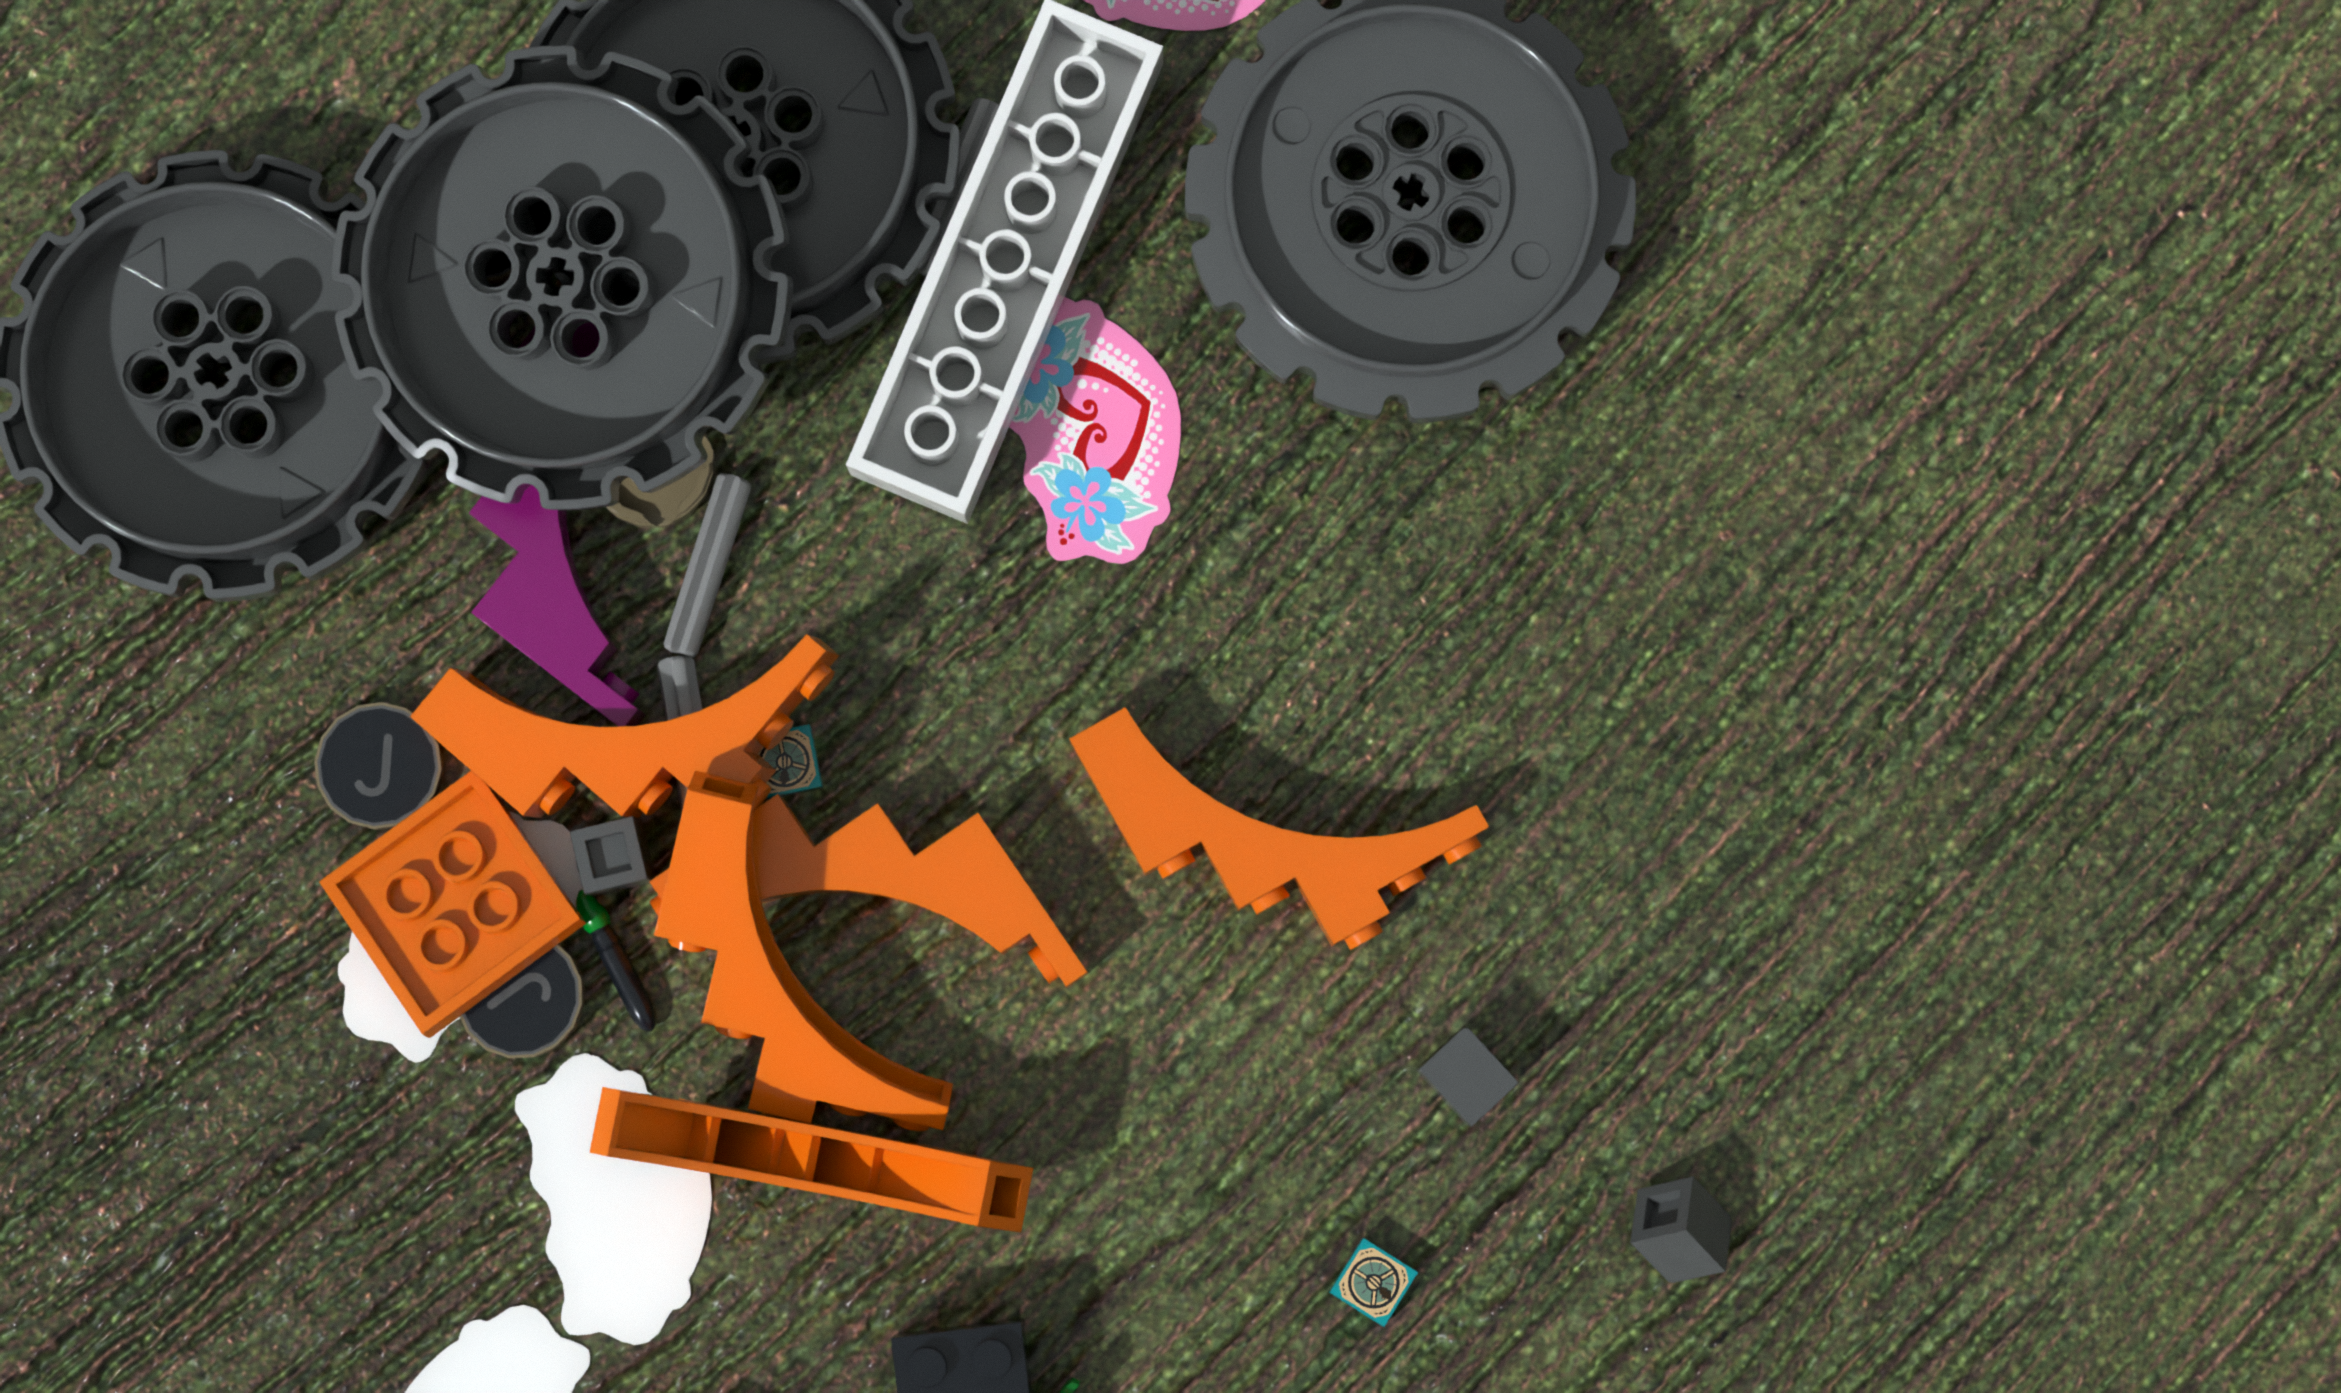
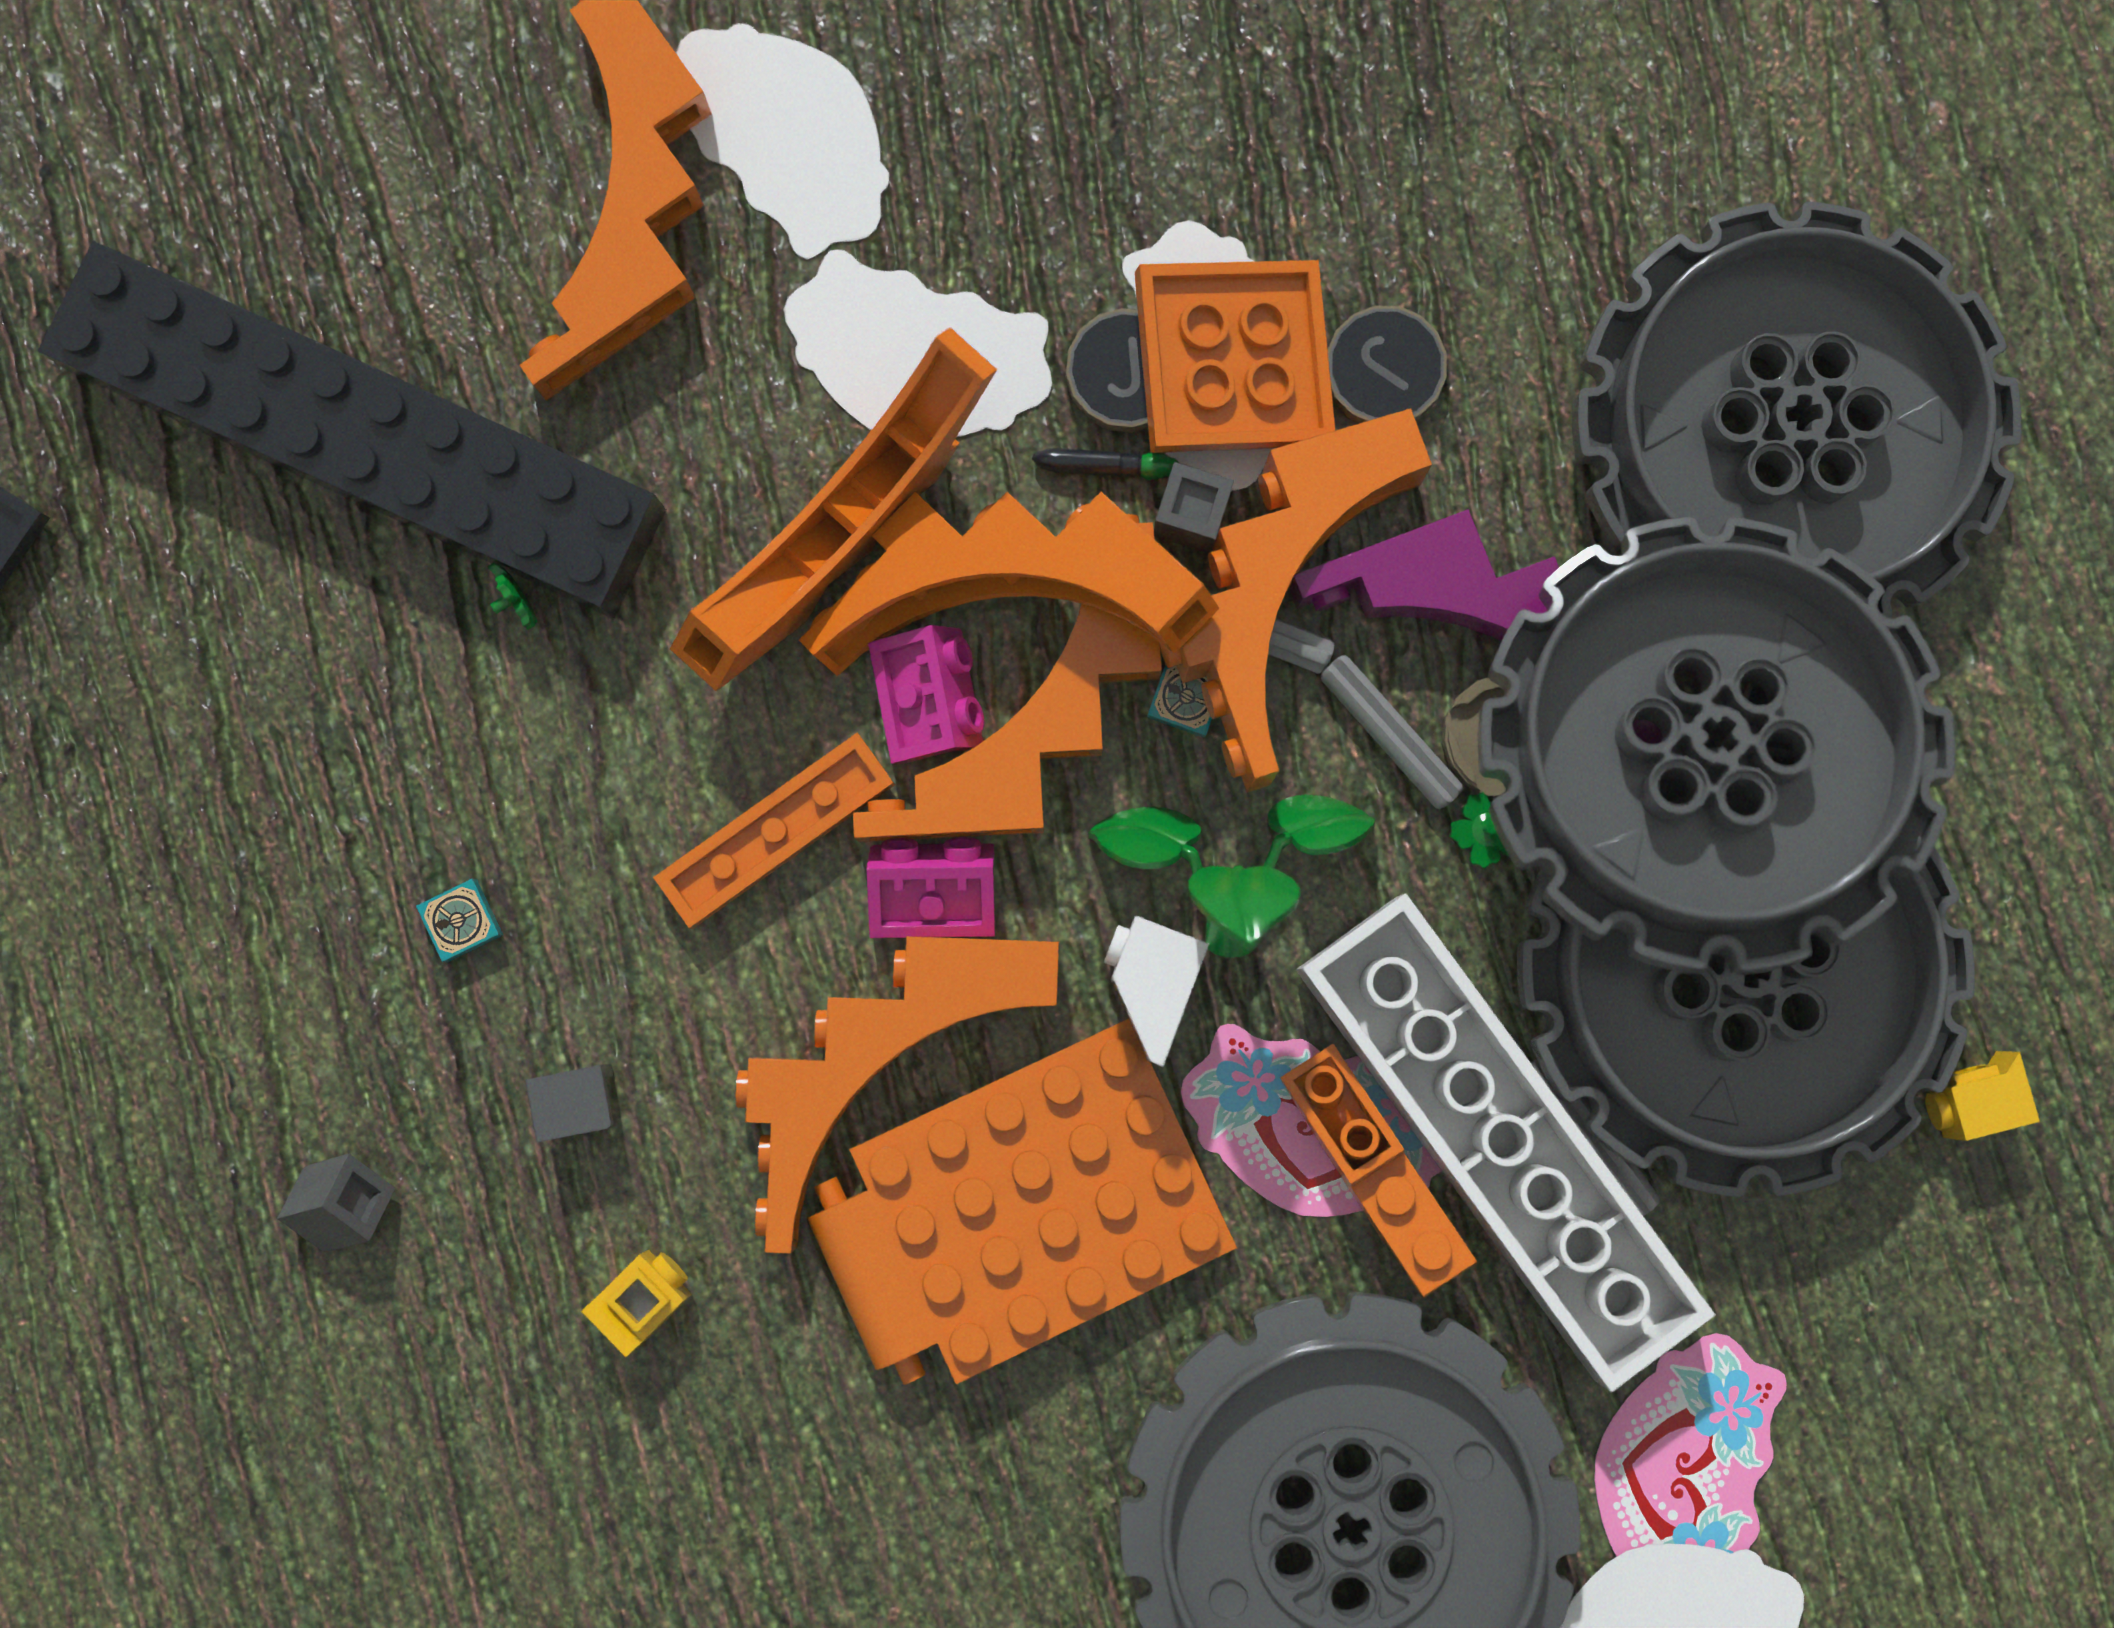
camera: 125 degrees right, 0 degrees up
none -> yellow window [581,1250,692,1357]
none -> orange plate [653,732,895,929]
none -> orange plate [807,1019,1237,1385]
none -> dark pink bracket [866,837,995,938]
none -> dark pink bracket [868,625,984,764]
none -> green plant [1088,794,1375,958]
none -> white slope [1104,916,1209,1066]
none -> orange slope [1280,1044,1477,1298]
none -> green plant [1449,792,1510,869]

